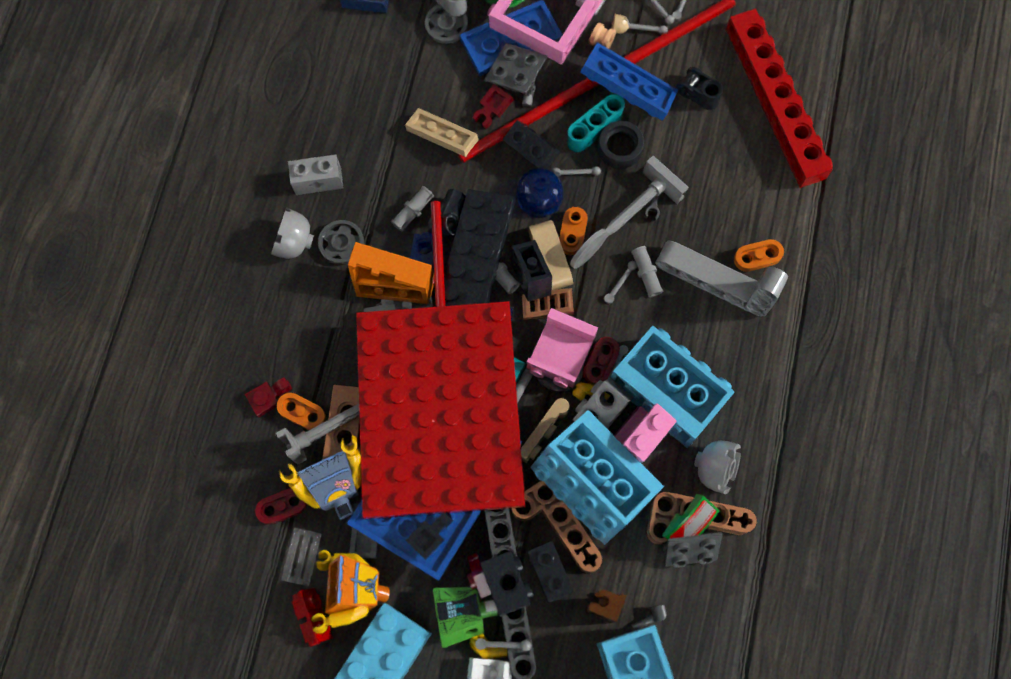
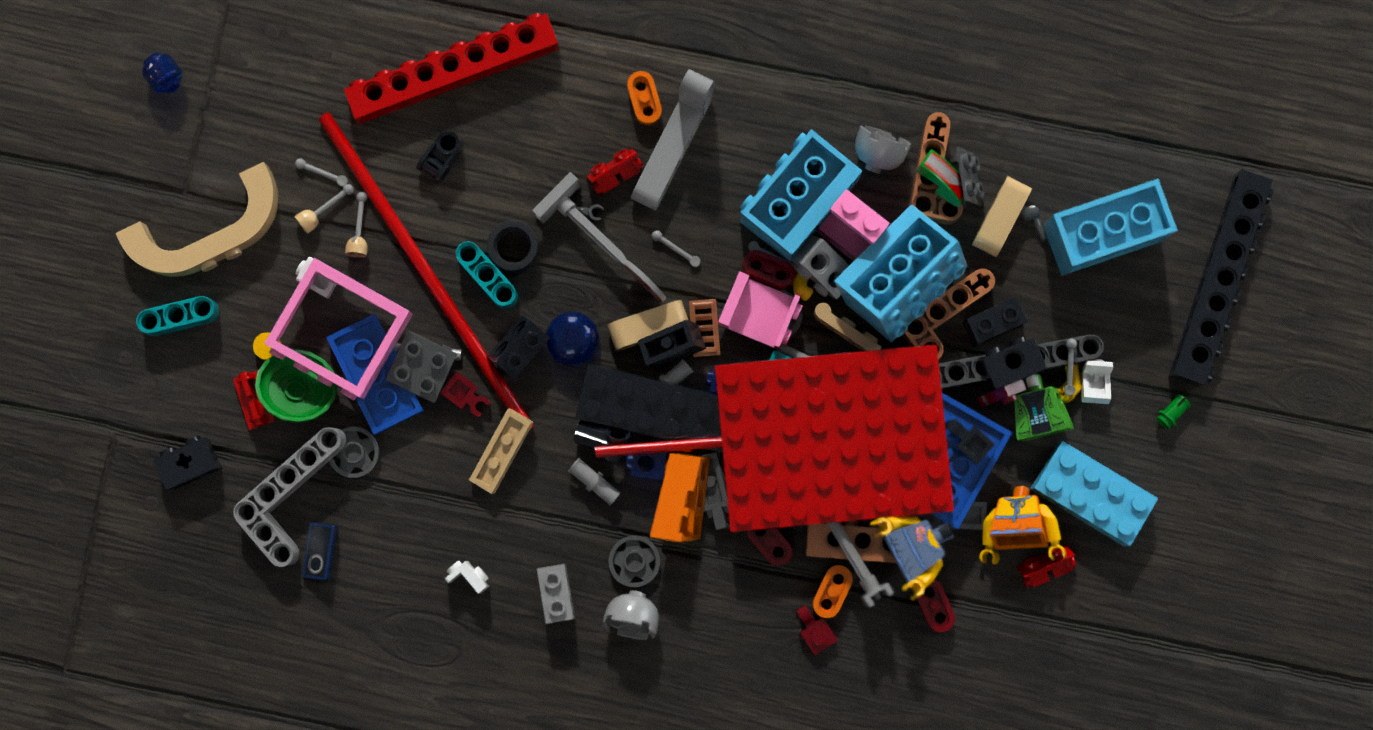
camera: 90 degrees left, 10 degrees up
clear tile [281,528,321,586] -> none
light grey hinge [551,167,601,178] -> none
orange plate [559,207,588,255] -> none
blue plate [580,42,678,121] -> none
reddish brown hinge [585,590,627,623] -> none
light nougat wheel [589,23,616,49] -> none
light grey pin [631,246,663,297] -> none
none -> white bracket [445,561,489,594]
none -> red hinge [586,149,644,194]
none -> dark red plate [747,528,792,566]
none -> tan beam [972,176,1032,257]

